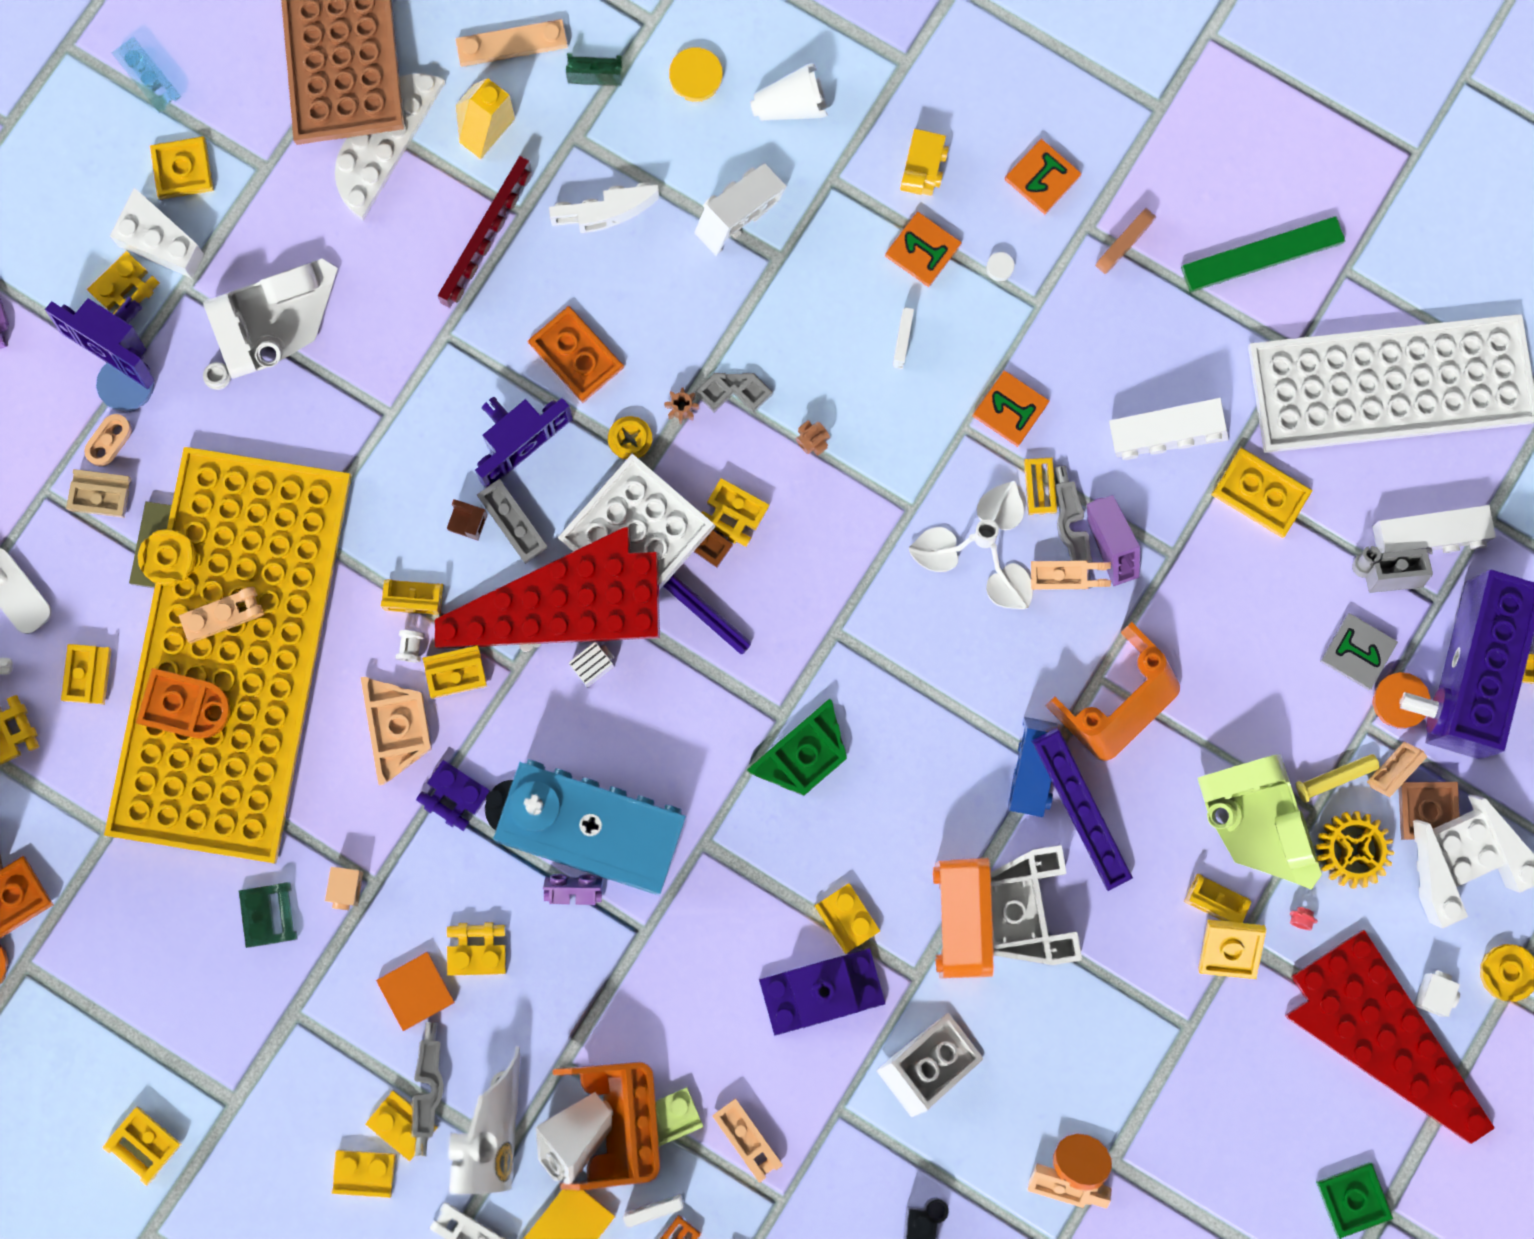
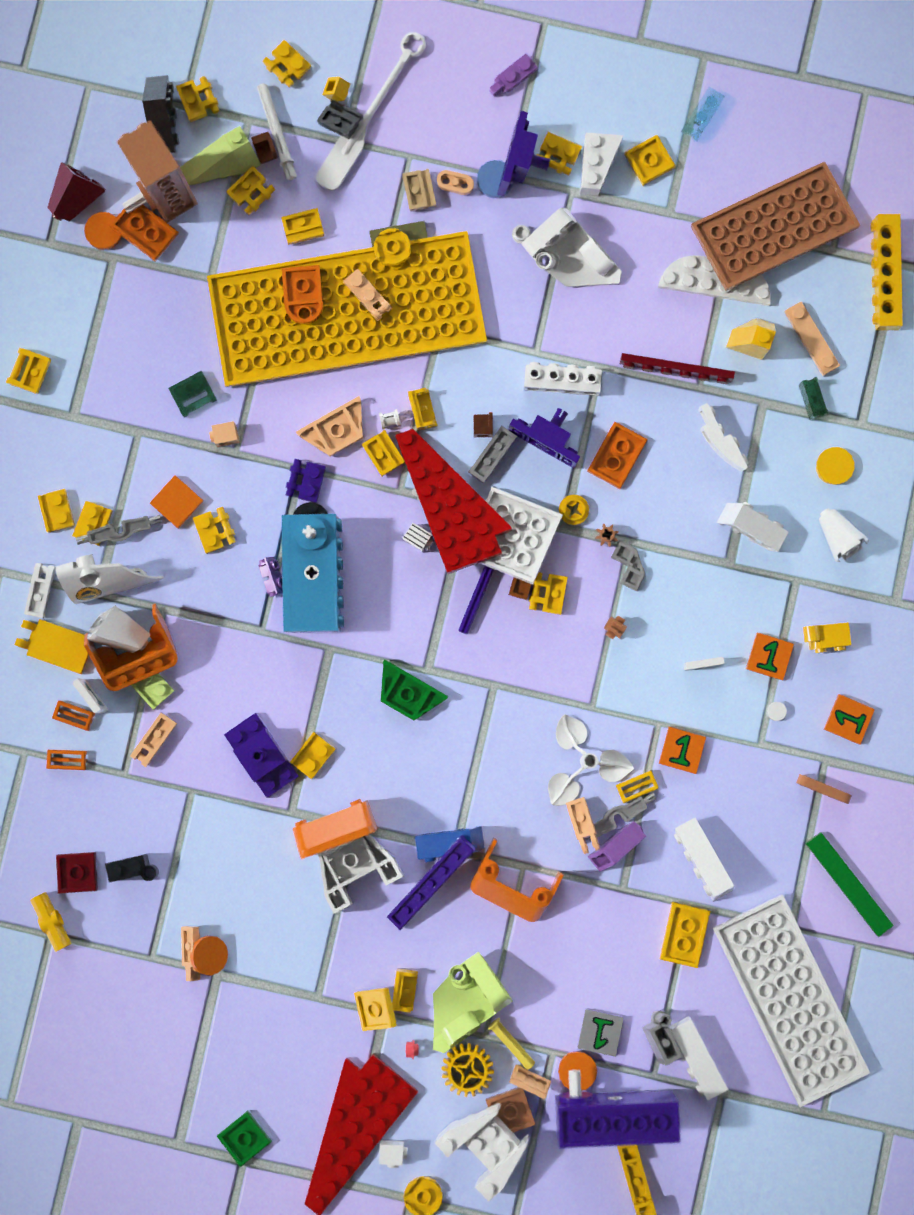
camera: 80 degrees right, 5 degrees up
white slope [876,1012,984,1117] -> none
none -> white brick [523,362,602,396]

